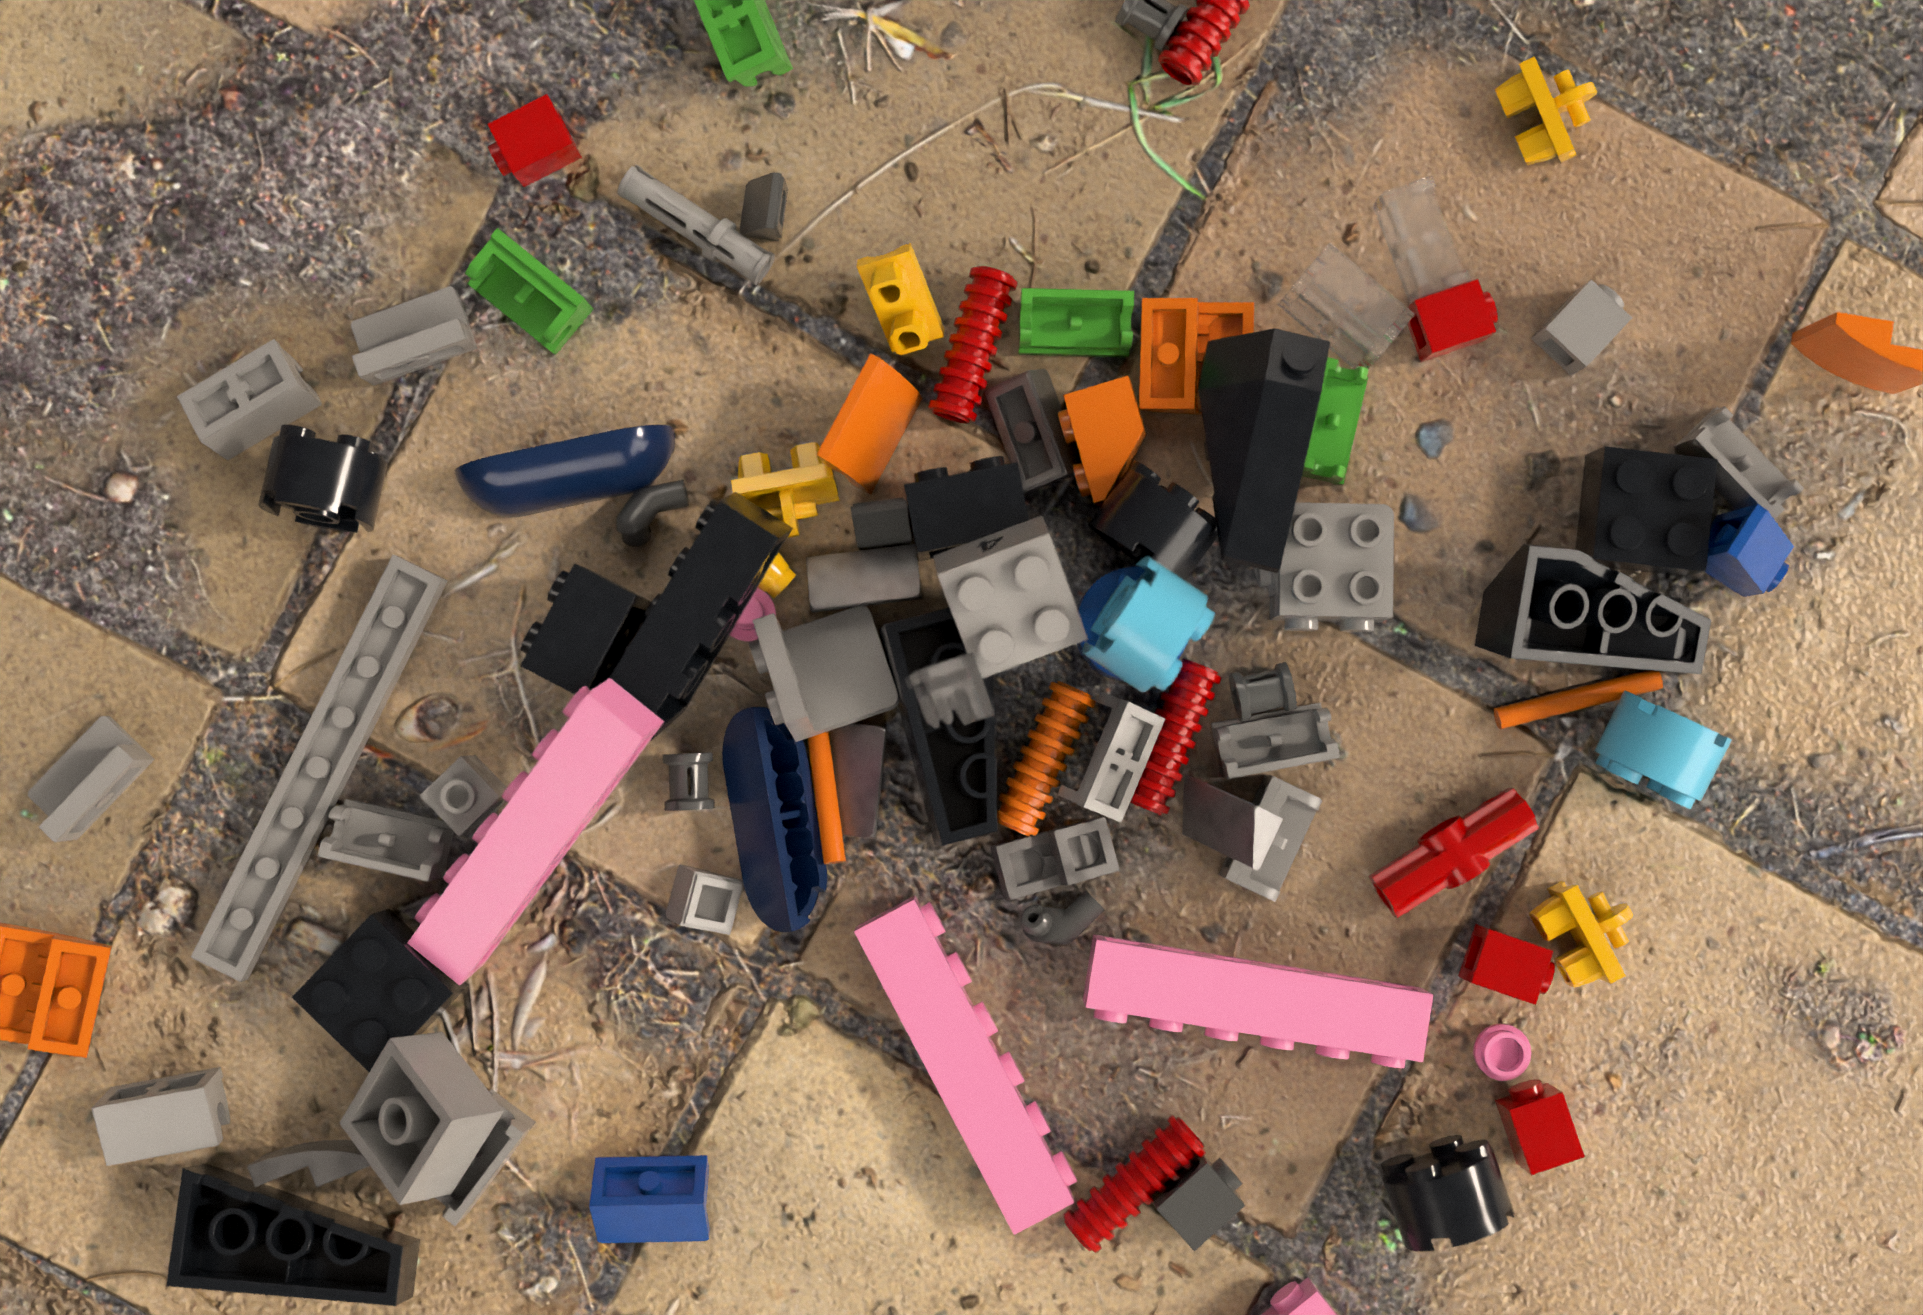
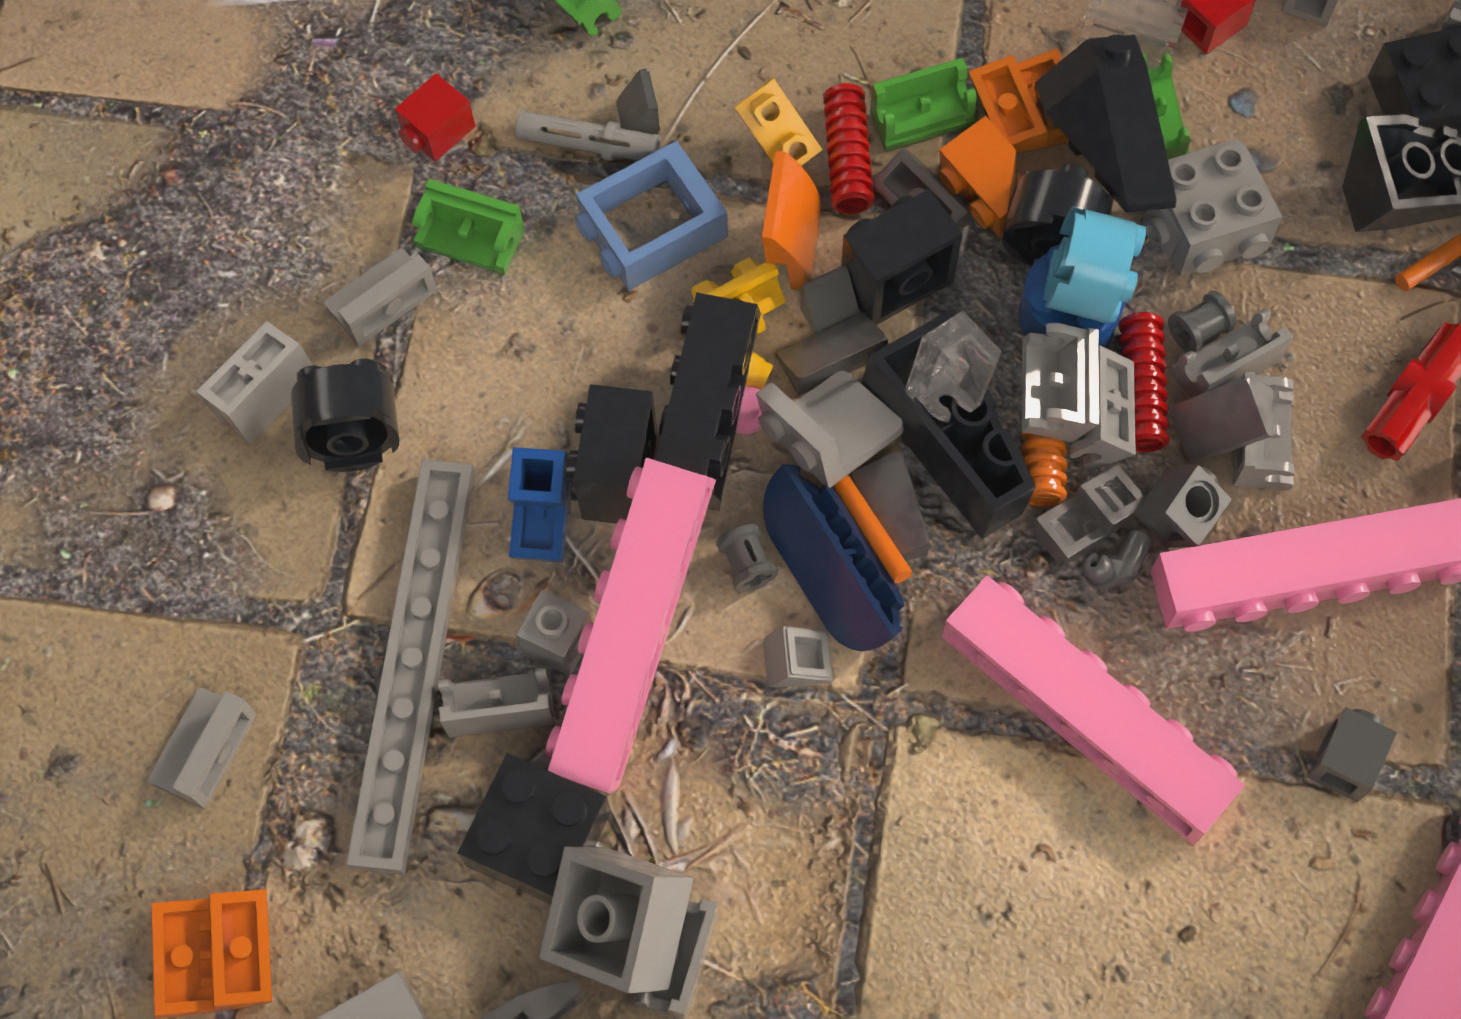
camera: 15 degrees left, 20 degrees down
dark blue brick [455,425,675,517] -> none
blue panel [589,1155,710,1243] -> none
dark grey arm [616,479,689,547] -> none
light grey brick [933,515,1088,680] -> none
red piece [1063,1115,1206,1253] -> none
none -> blue brick [508,447,572,563]
none -> medium blue window [574,140,728,291]
none -> light grey hinge [1022,323,1099,443]
none -> dark grey brick [1135,464,1232,548]

